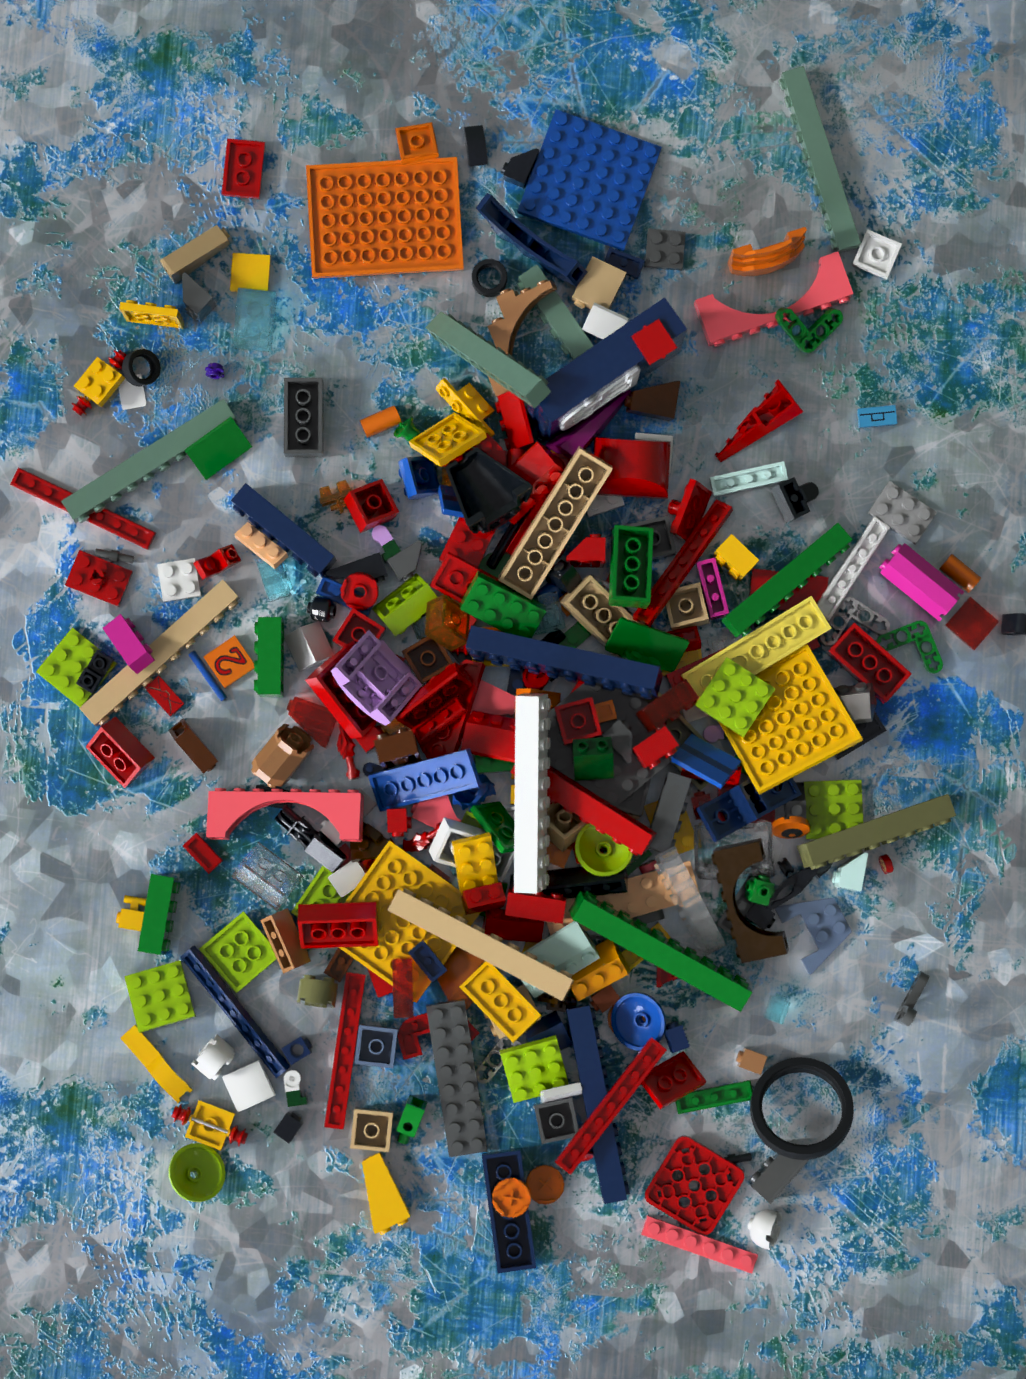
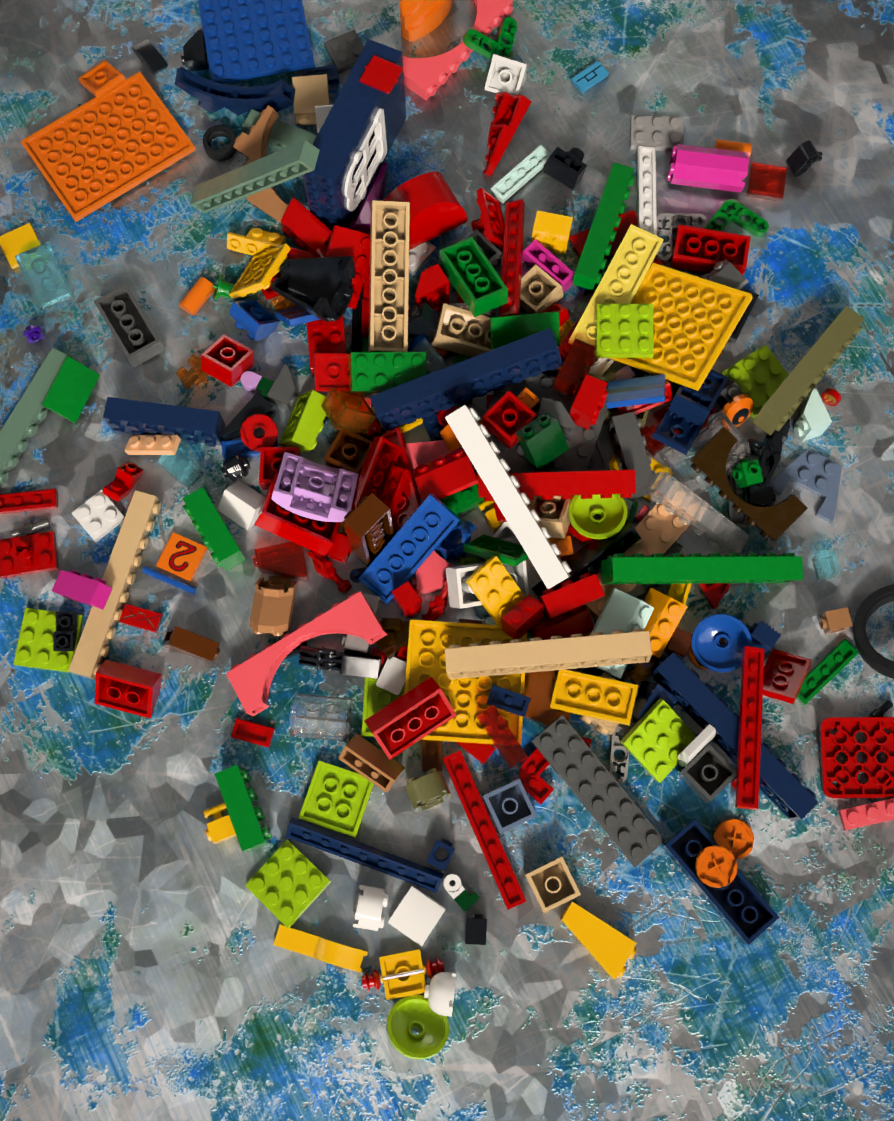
camera: 25 degrees left, 10 degrees down
green torso [396,1095,428,1144] -> none
reddish brown slope [624,381,680,421] -> none
none -> white cylinder [424,972,456,1017]
none -> white slope [484,54,527,96]

